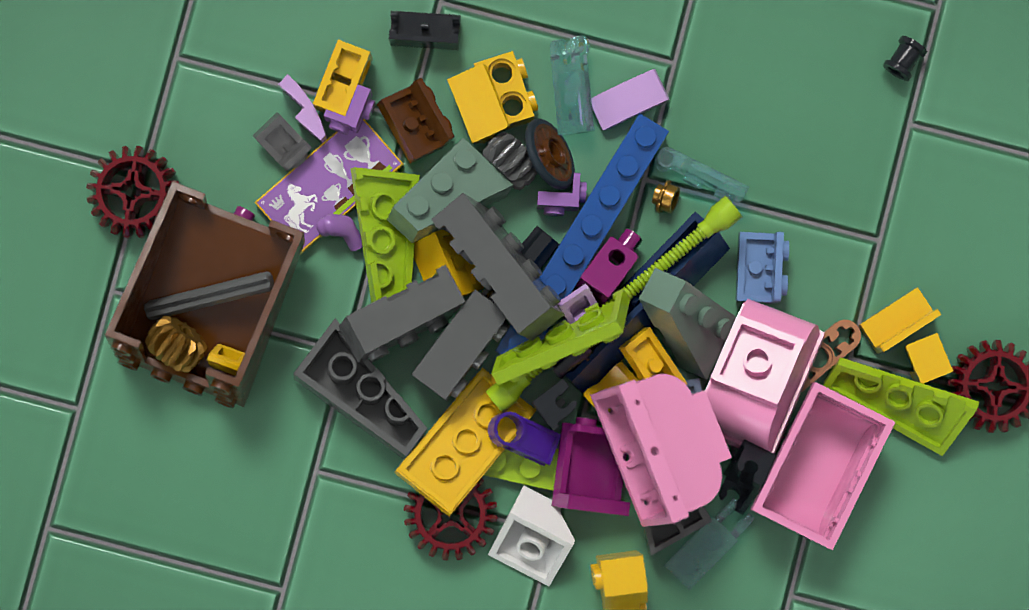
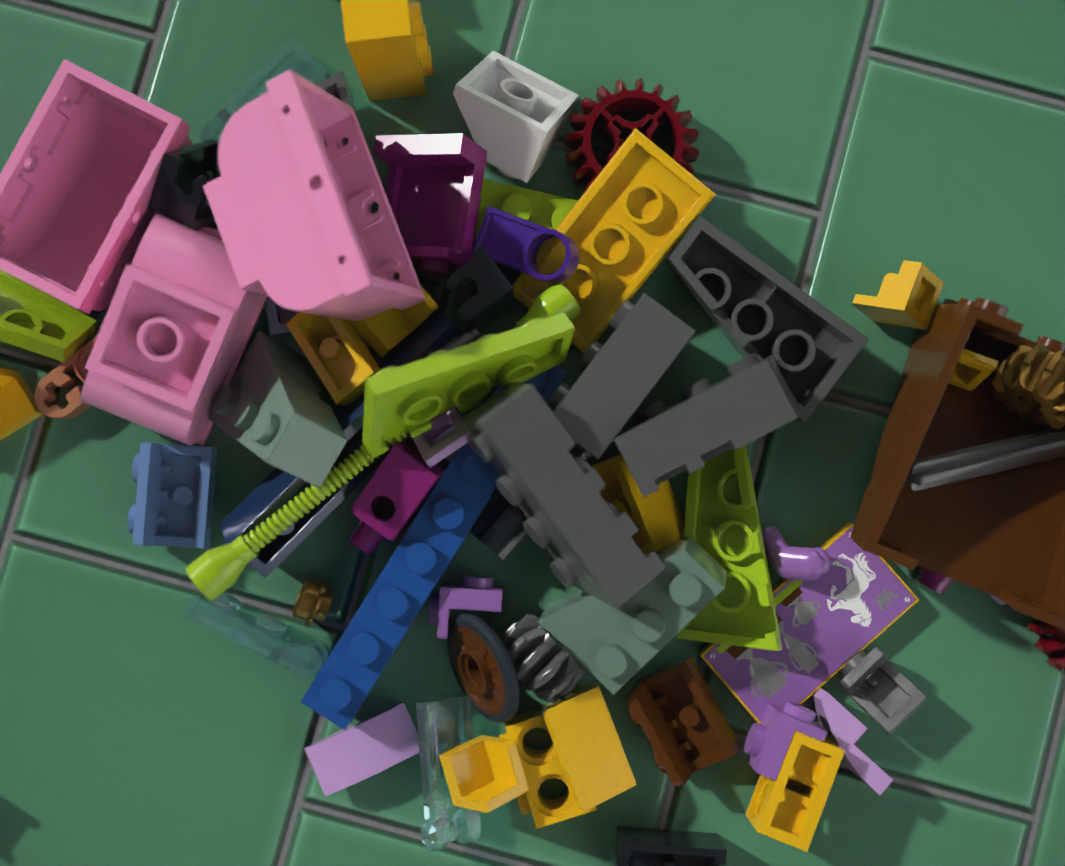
camera: 175 degrees left, 0 degrees up
none -> yellow panel [439,735,529,813]
none -> yellow panel [852,260,944,330]

